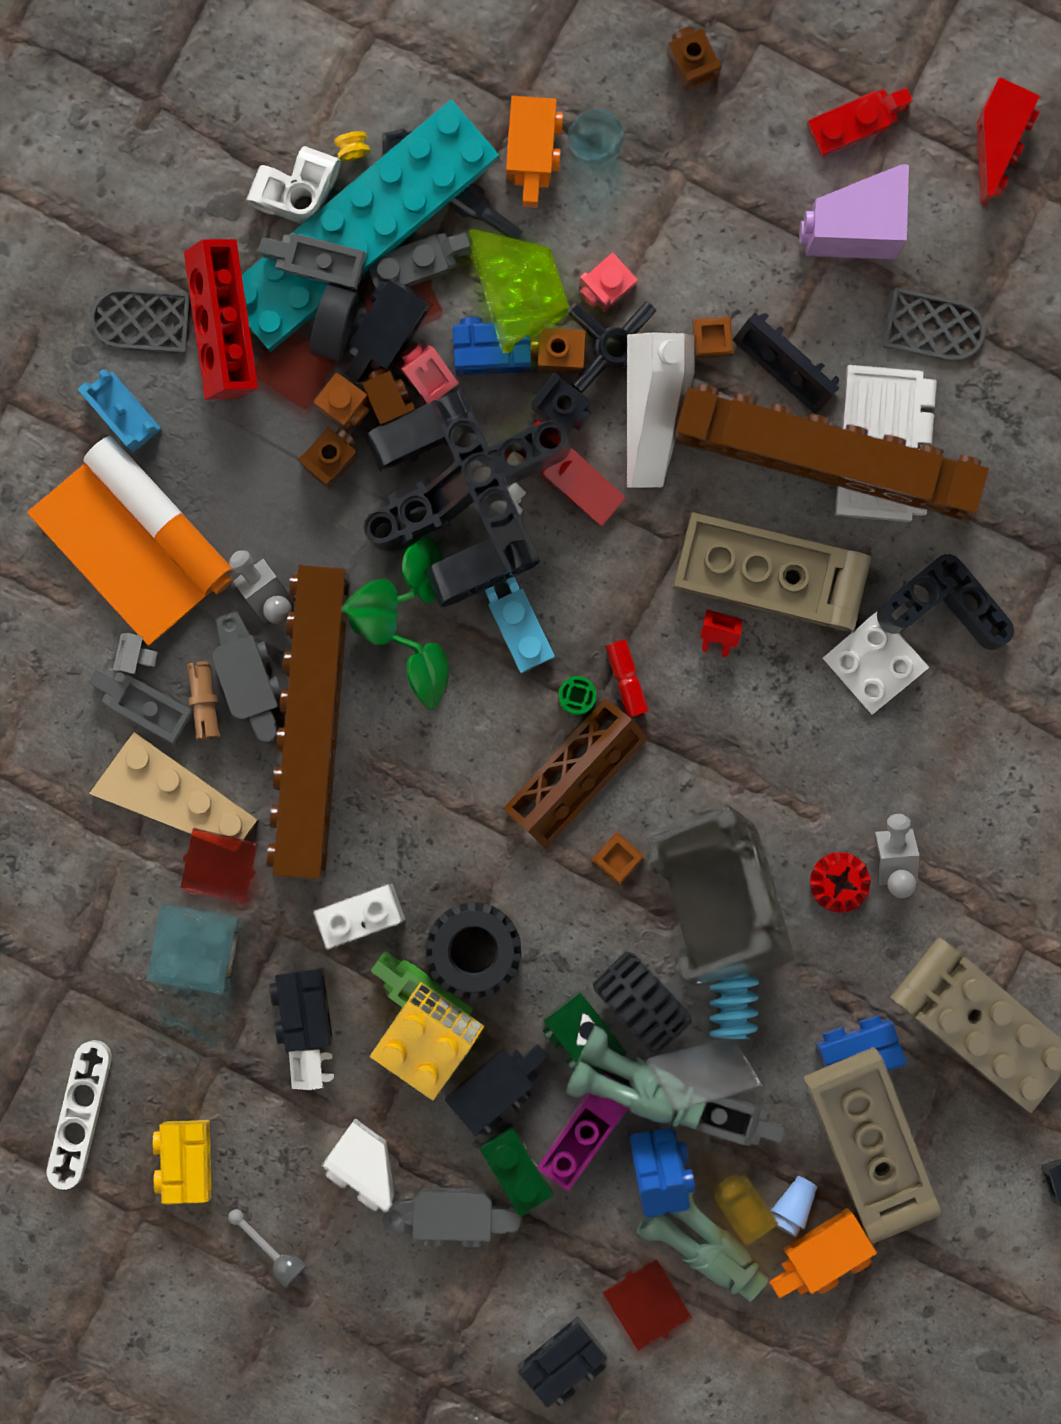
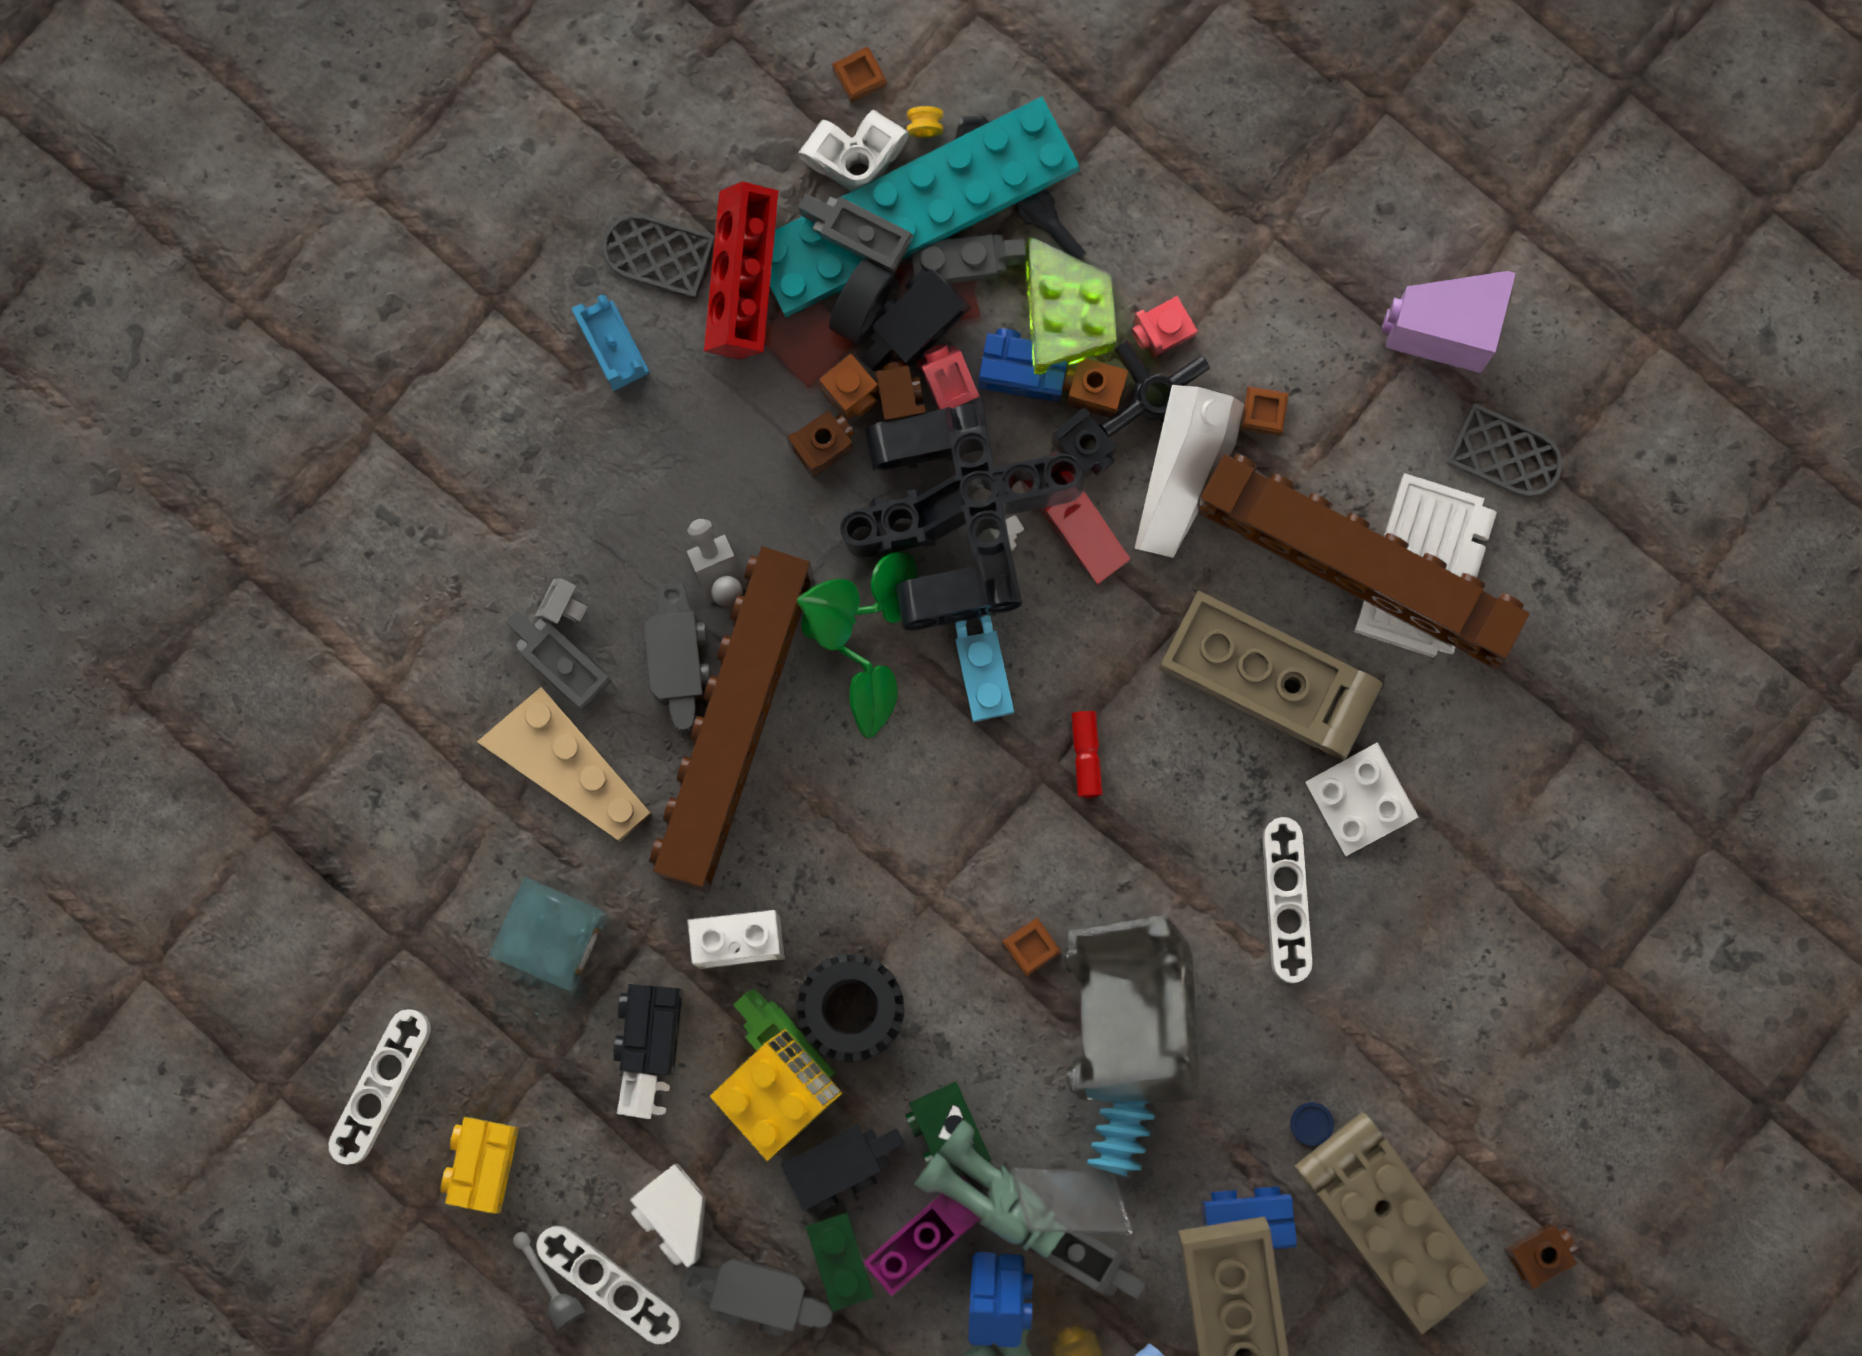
camera: 20 degrees right, 5 degrees down
orange door [27,435,233,647] -> none
clear red piece [180,828,259,904] -> none
medium nougat pin [186,661,220,740] -> none
reddish brown fence [503,698,649,849] -> none
orange hinge [506,96,563,208] -> none
green wheel [558,676,597,716] -> none
clear light blue hair [568,109,625,167] -> none
black tyre [592,951,692,1054] -> none
reddish brown brick [667,26,722,92] -> none
red tile [700,609,743,658] -> none
black plate [732,313,840,415] -> none
red hinge [806,87,913,158] -> none
red gear [810,852,871,913] -> none
light grey piece [875,814,920,899] -> none
black beam [877,554,1014,650] -> none
red slope [976,77,1040,206] -> none
none -> white beam [537,1226,681,1344]
none -> dark orange tile [832,46,887,103]
none -> white beam [1262,817,1312,984]
none -> dark blue piece [1290,1102,1334,1146]

